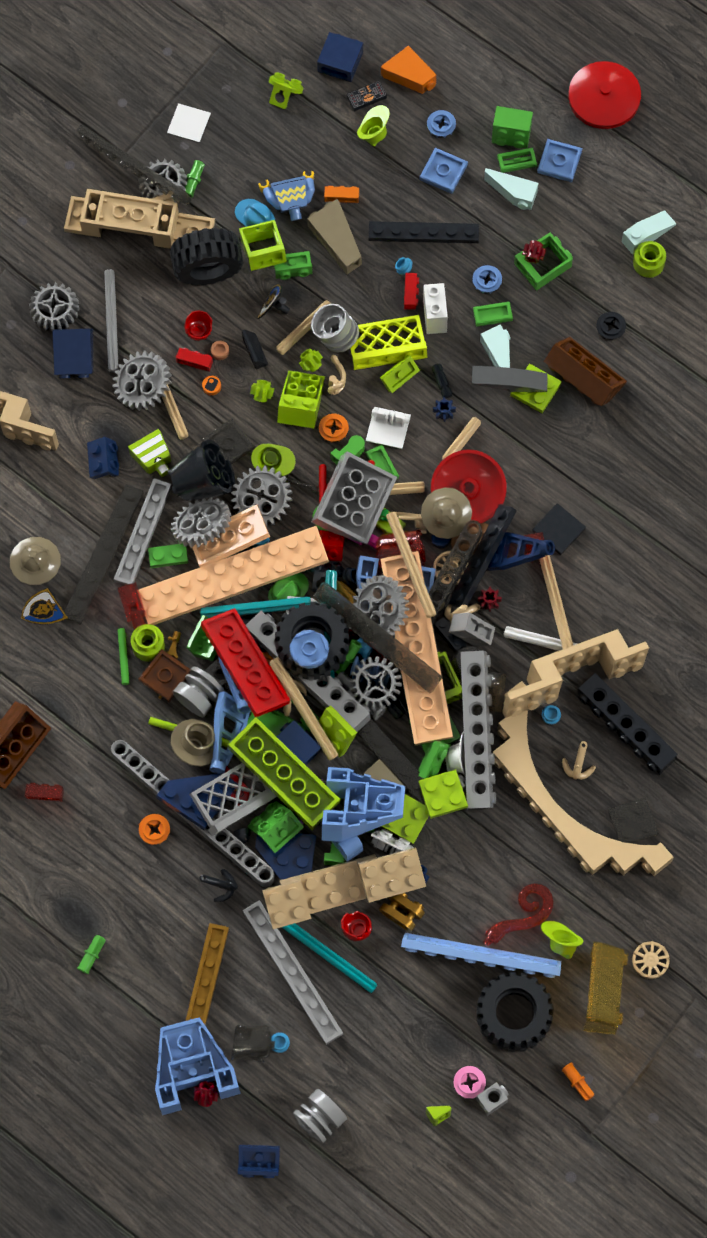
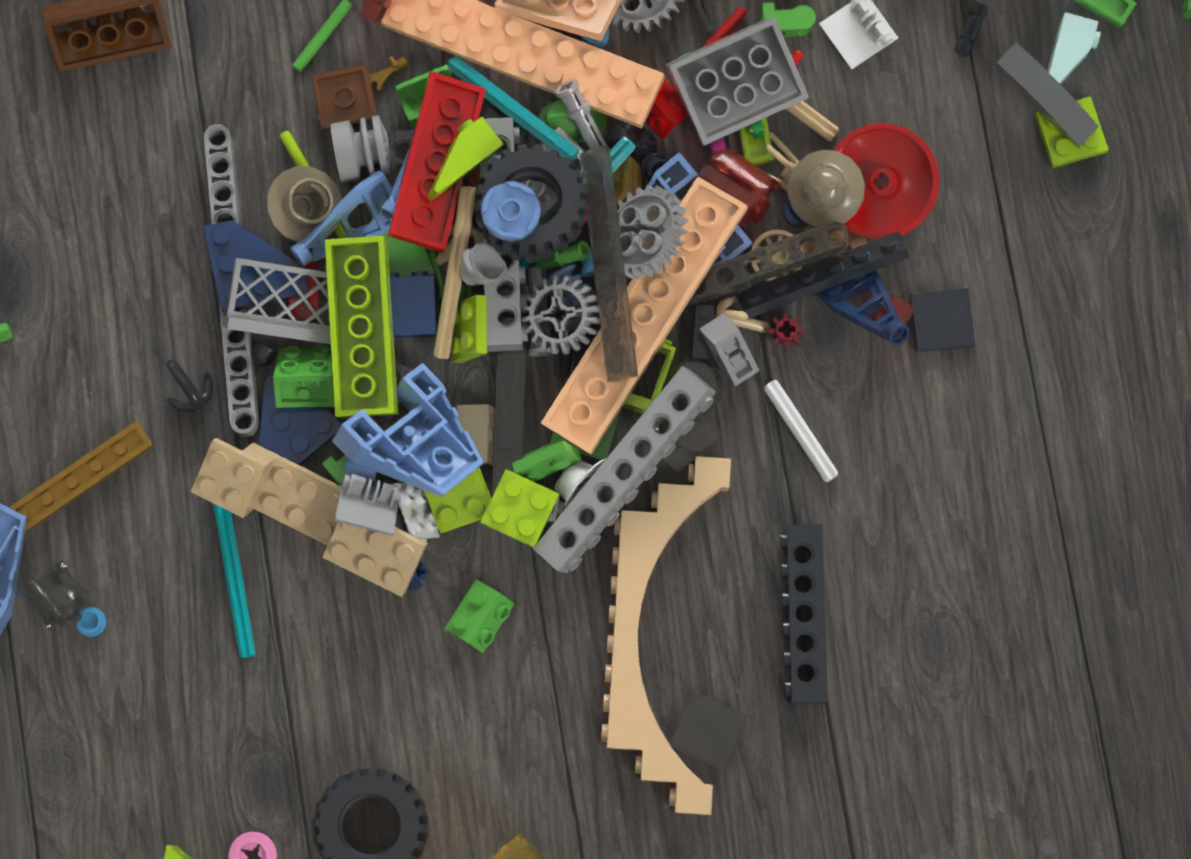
camera: 40 degrees right, 10 degrees up
clear red piece [25,783,64,802] -> none
lime piece [131,624,165,661] -> none
orange gear [139,814,170,845] -> none
light grey plate [243,900,343,1045] -> none
light grey wheel [293,1089,347,1144] -> none
red hair [341,911,372,941] -> none
bright green tile [365,445,399,479] -> none
pearl gold brick [379,893,425,933] -> none
tan axle [386,512,436,618] -> none
light blue plate [401,933,561,978] -> none
dark blue gear [433,397,456,422] -> none
tan axle [442,417,481,460] -> none
clear red plant [482,883,554,947] -> none
tan bracket [502,629,649,718] -> none
tan axle [539,555,573,649] -> none
dark azure plate [541,705,561,725] -> none
lime piece [541,921,583,959] -> none
reddish brown slope [543,337,627,406] -> none
tan piece [562,741,596,780] -> none
none -> light grey hinge [335,473,403,536]
none -> lime slope [427,117,504,201]
none -> bright green bracket [444,579,514,653]
none -> light grey piece [459,243,507,285]
none -> light grey pin [554,79,610,164]

